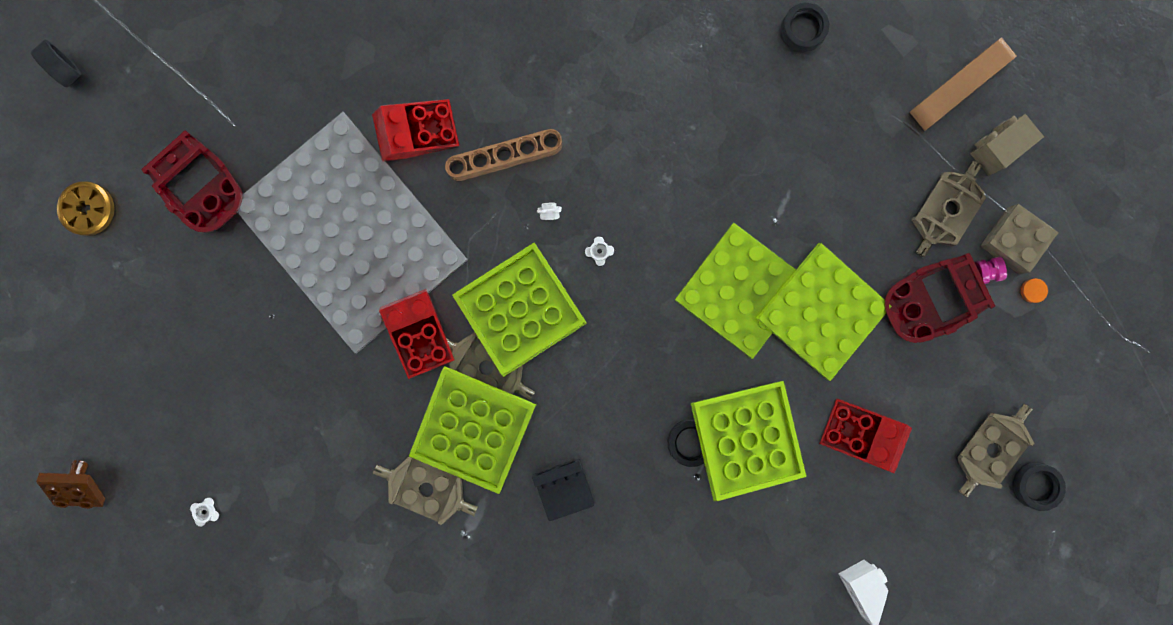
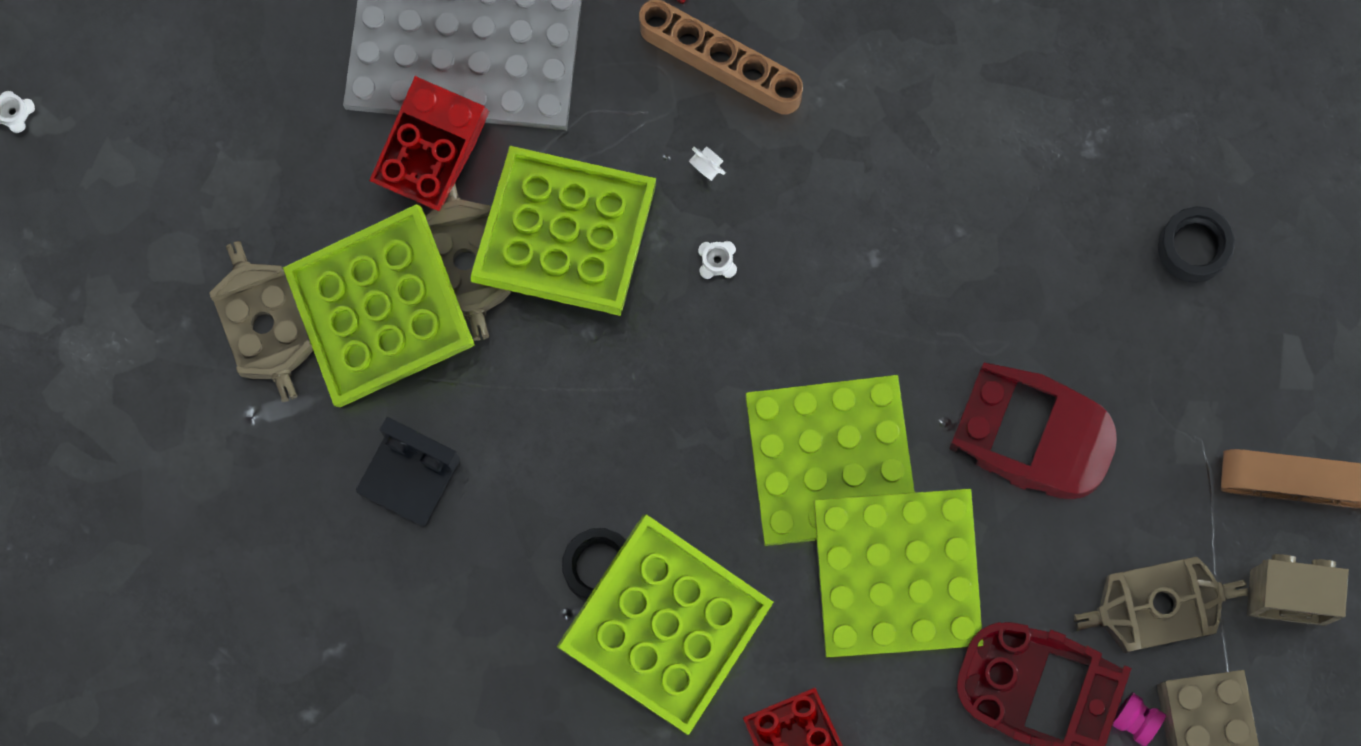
camera: 50 degrees right, 10 degrees down
none -> dark red slope [949,362,1117,499]

